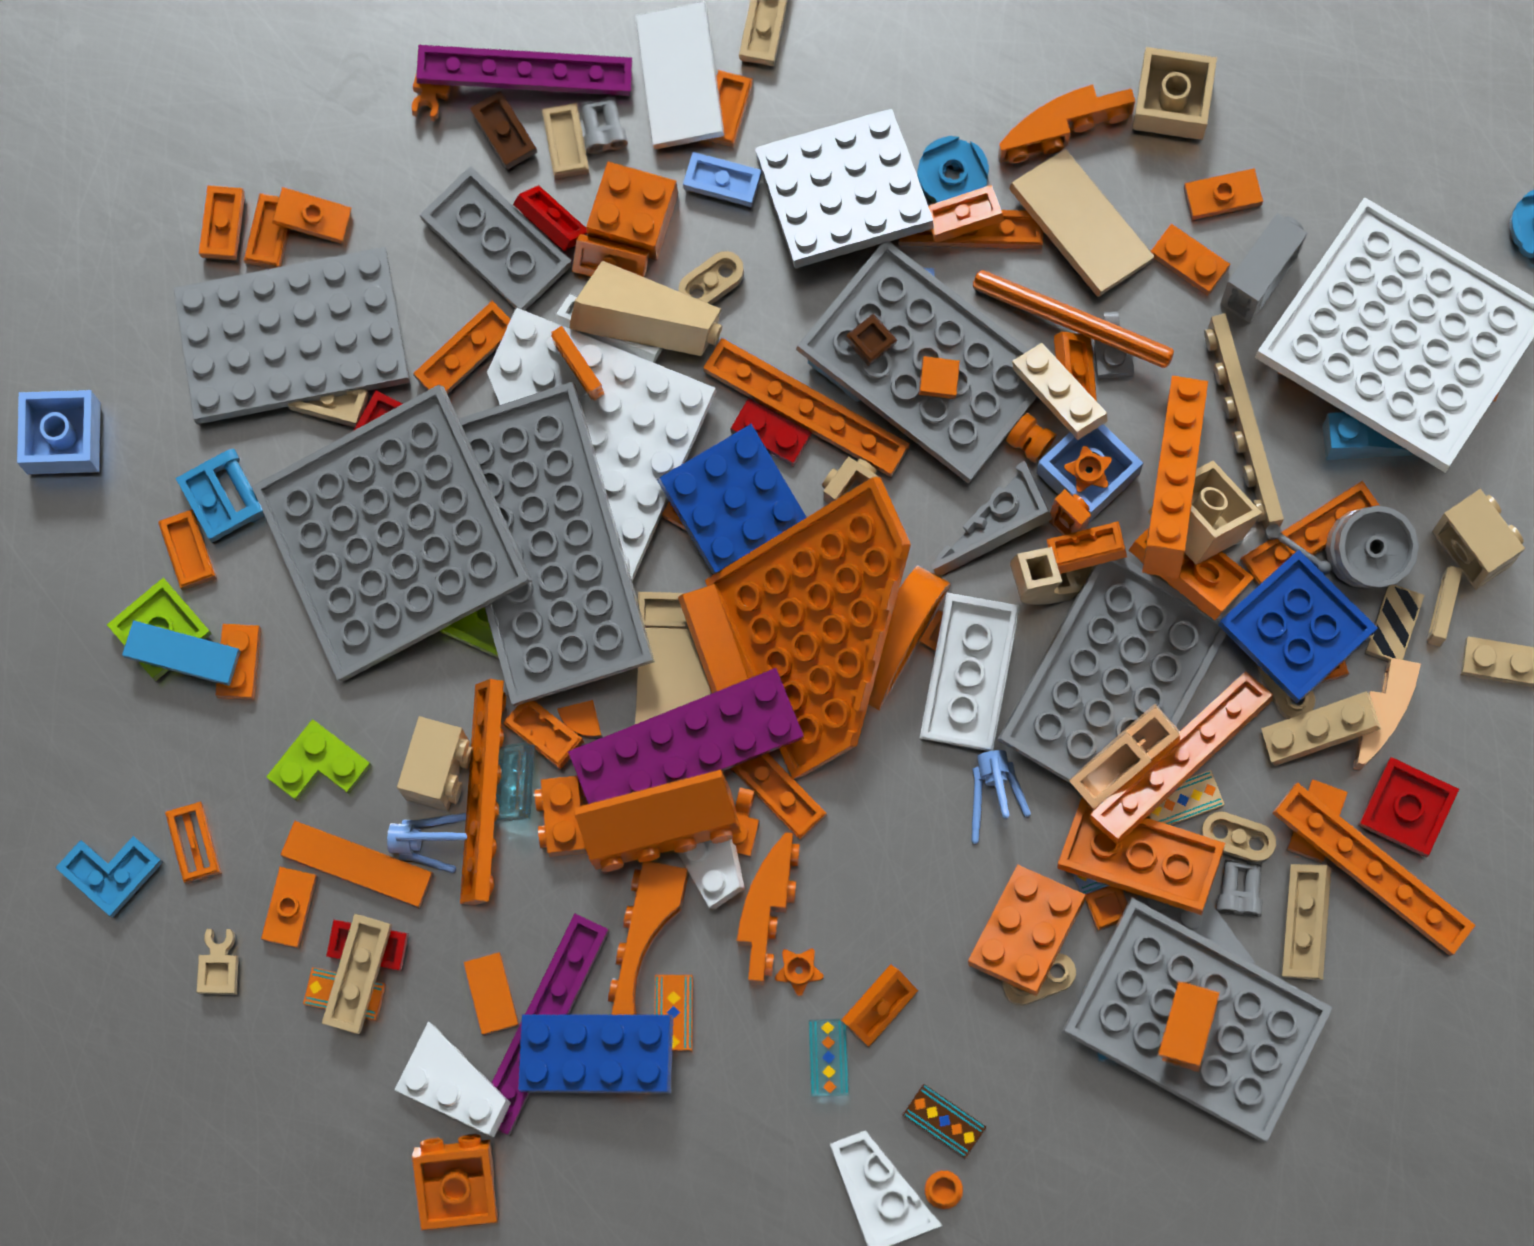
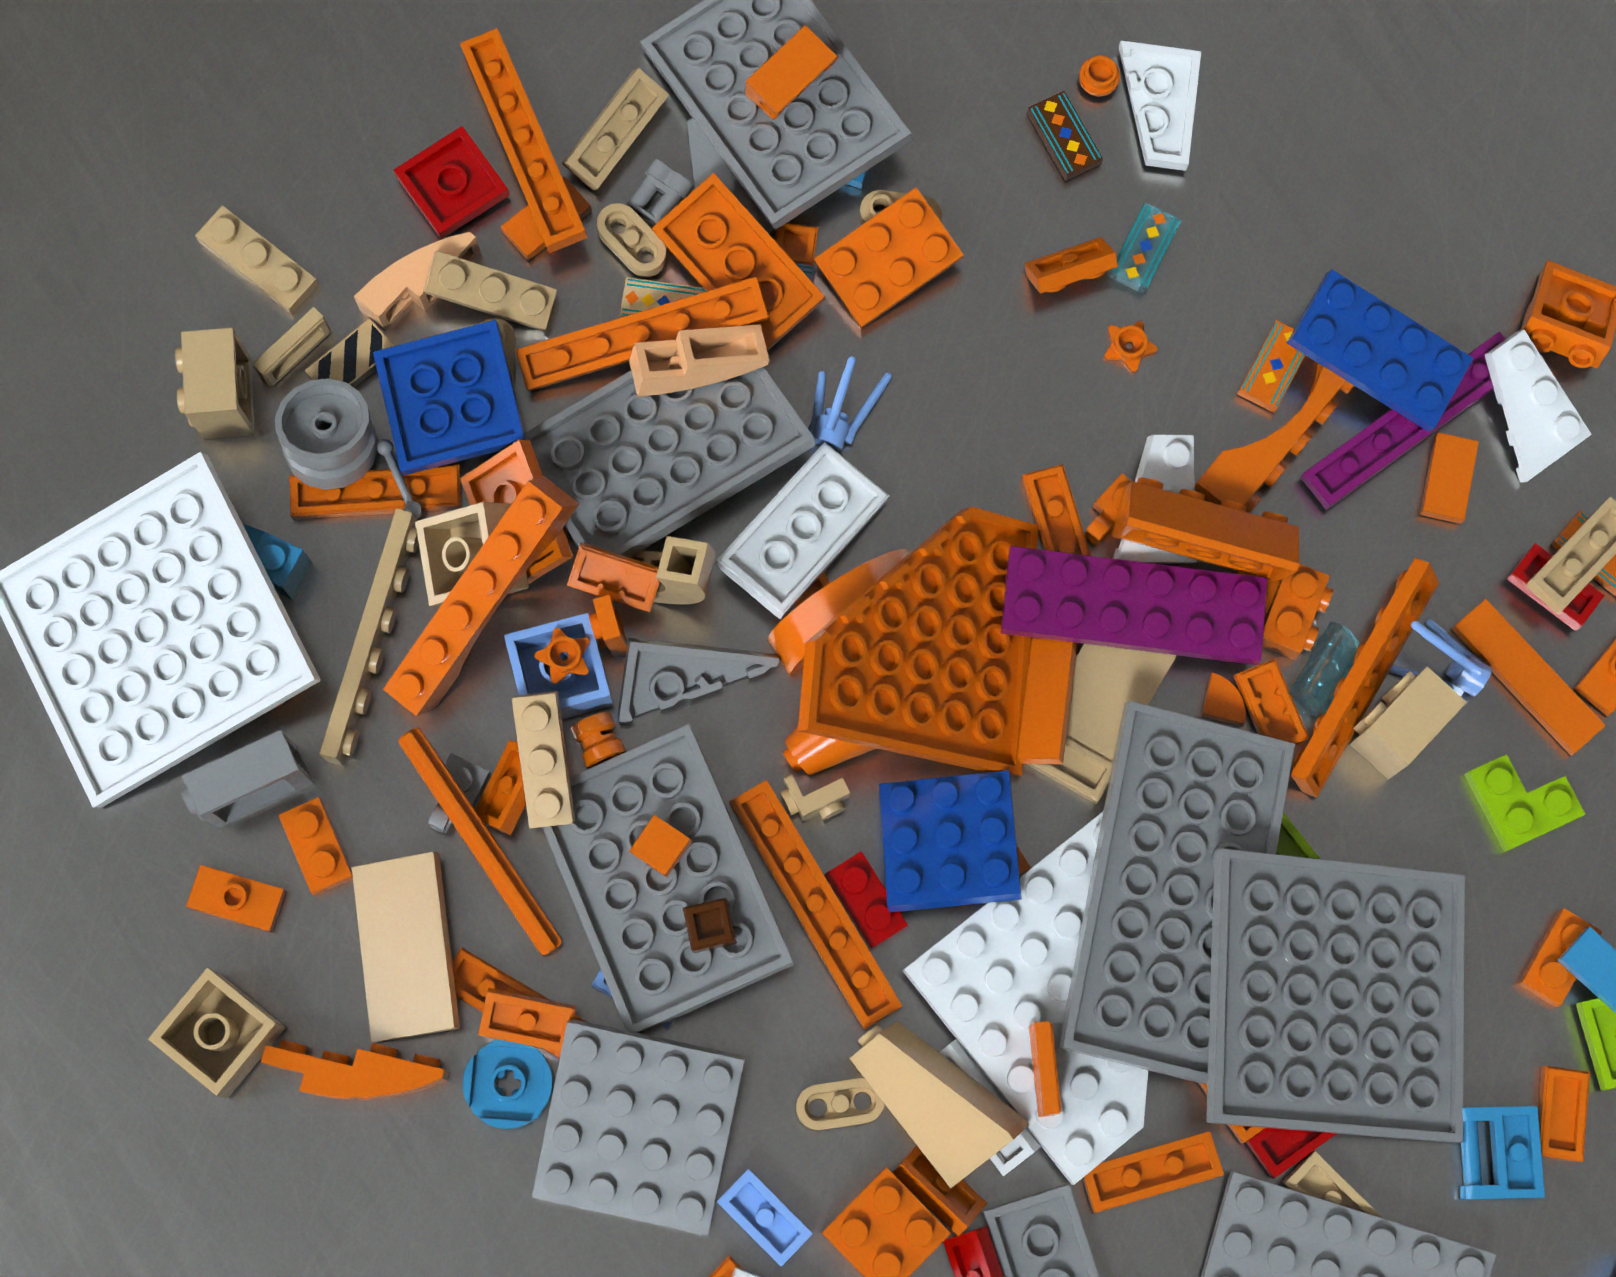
camera: 160 degrees left, 0 degrees up
orange slope [737,832,800,986] -> none

